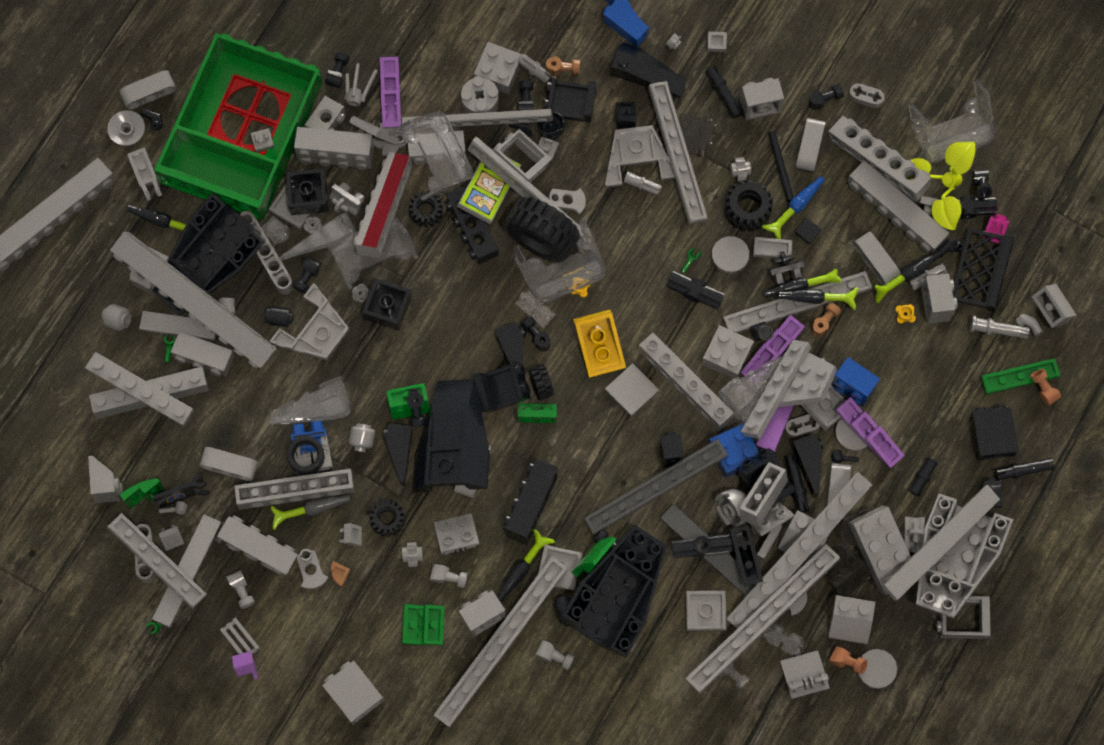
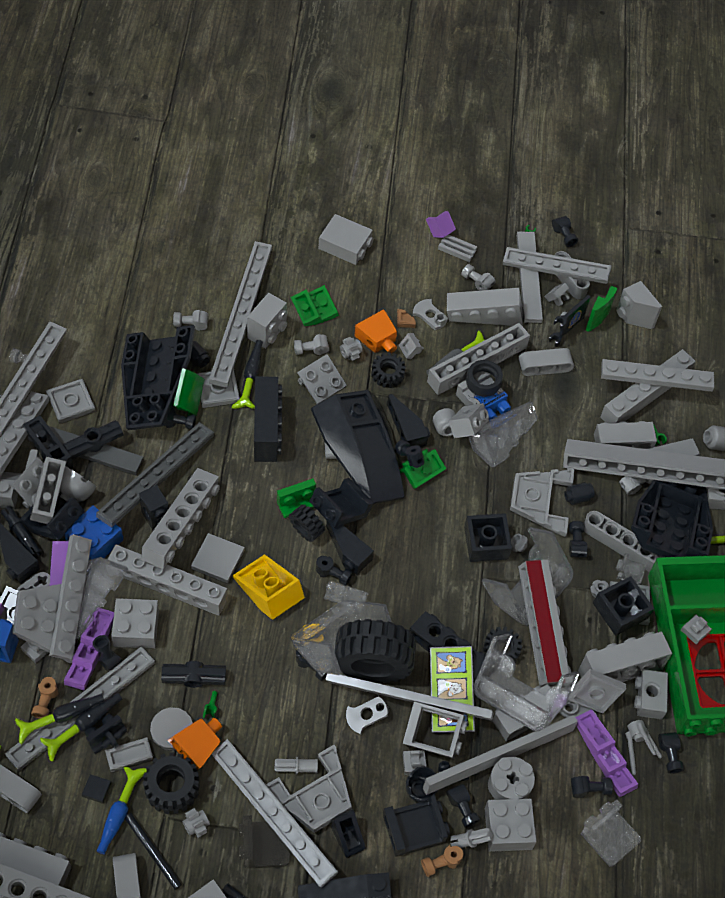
camera: 150 degrees right, 15 degrees down
clear wedge [279,213,356,260] -> none
light grey hips [329,182,364,216] -> none
none -> light grey brick [141,468,220,569]
none -> orange torso [167,718,222,770]
none -> orange torso [355,309,397,353]
none -> light grey brick [449,403,489,438]
none -> black leg [552,216,578,247]
none -> black leg [571,776,613,798]
none -> clear bracket [581,799,641,866]

